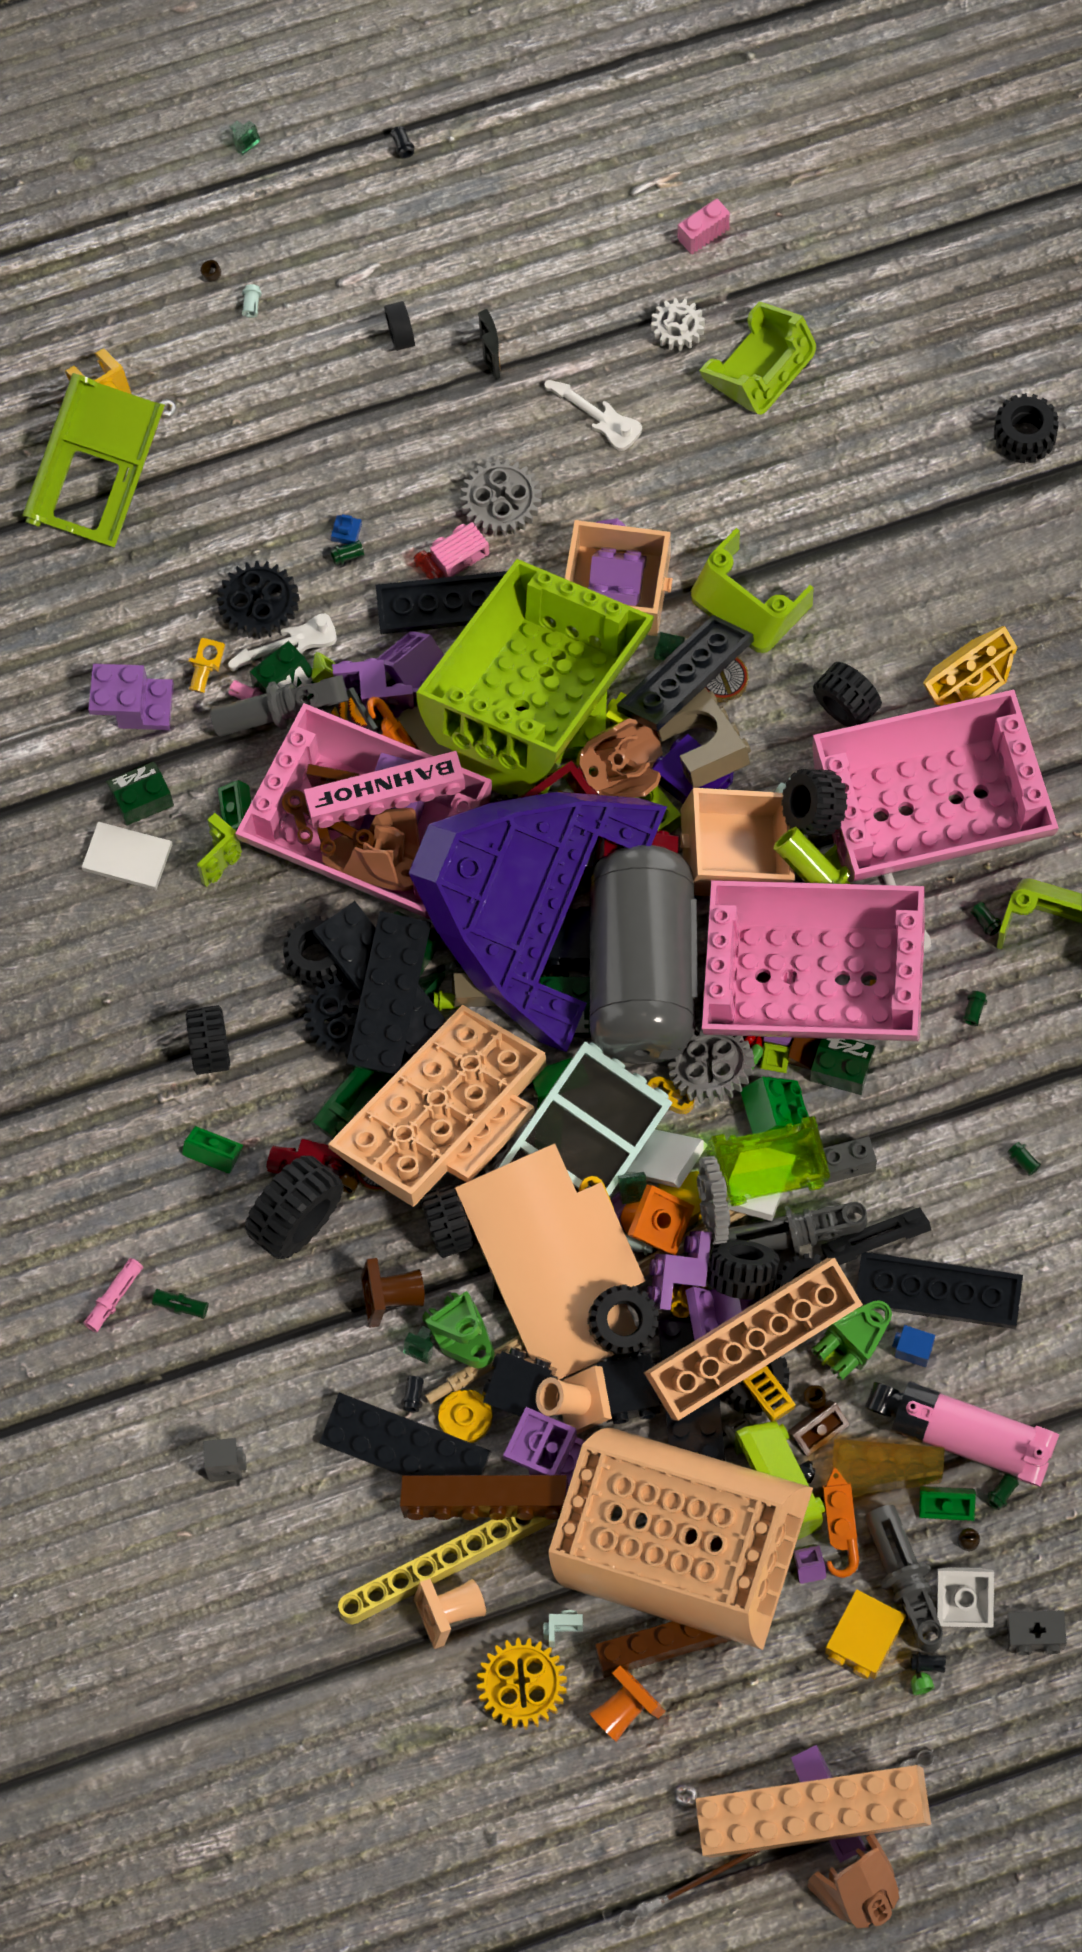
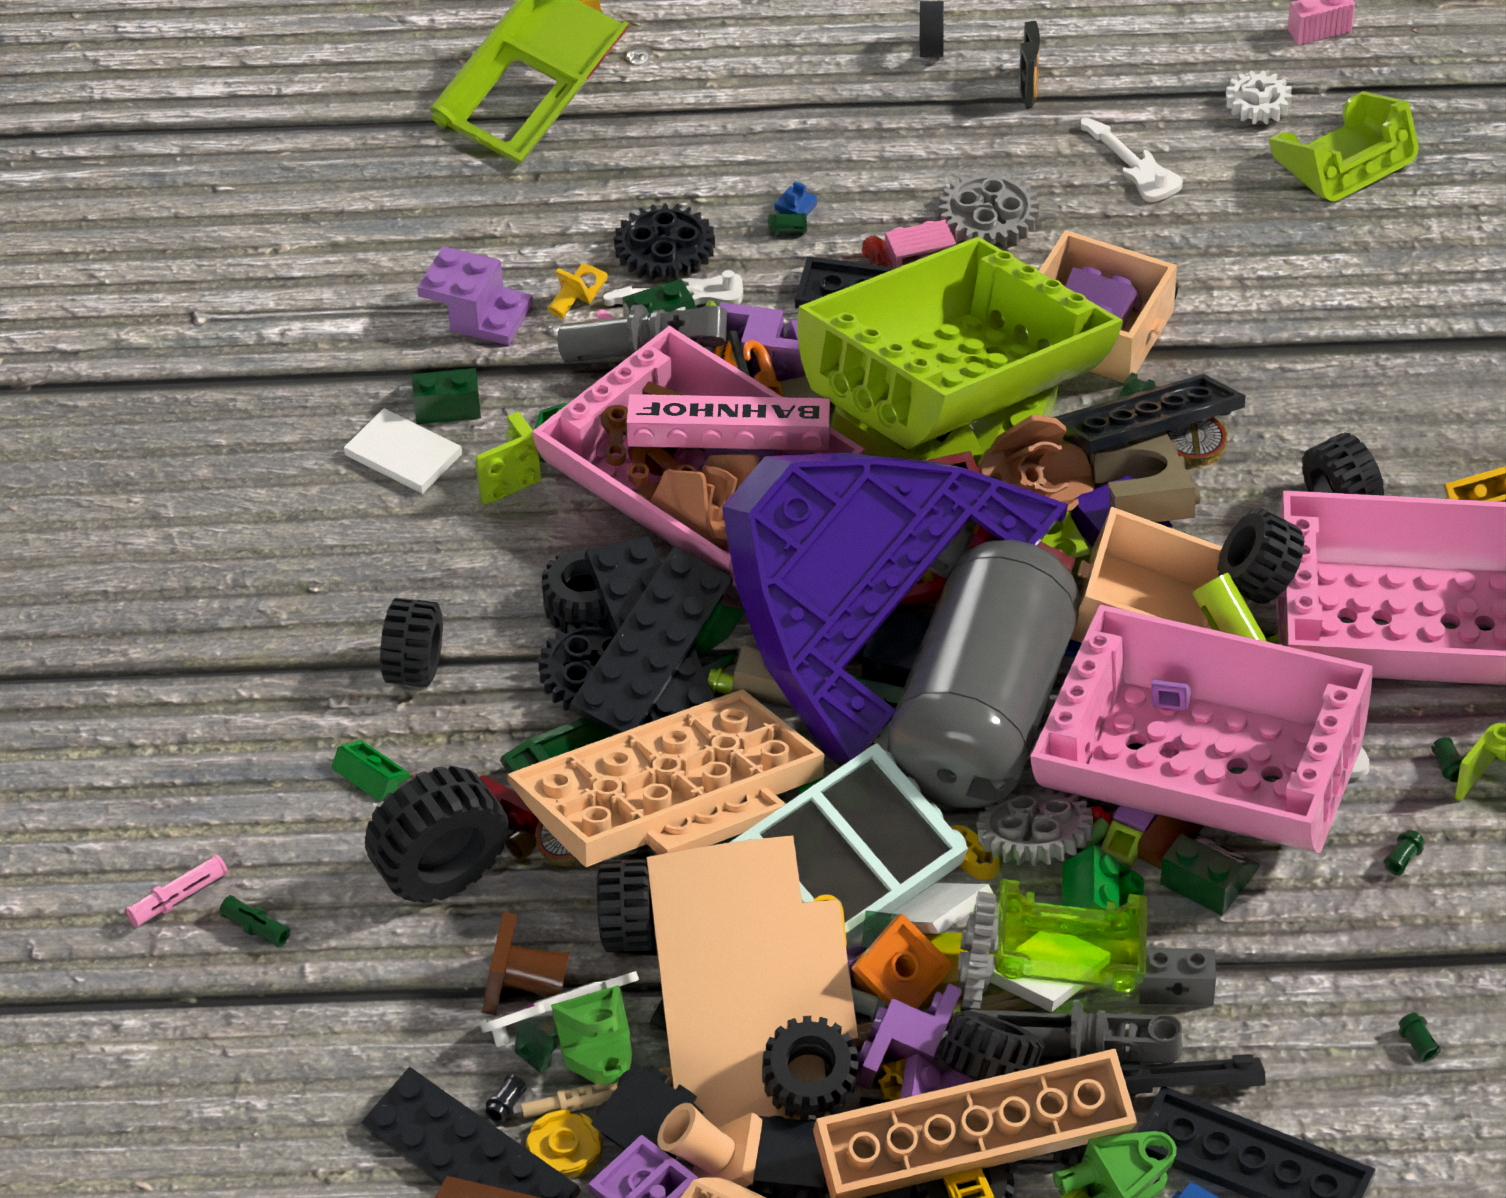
camera: 15 degrees right, 20 degrees down
dark grey brick [203,1438,247,1482] -> none
lime windscreen [691,528,814,653] -> none
none -> white piece [479,971,639,1047]
none -> medium lavender slope [1151,680,1192,711]

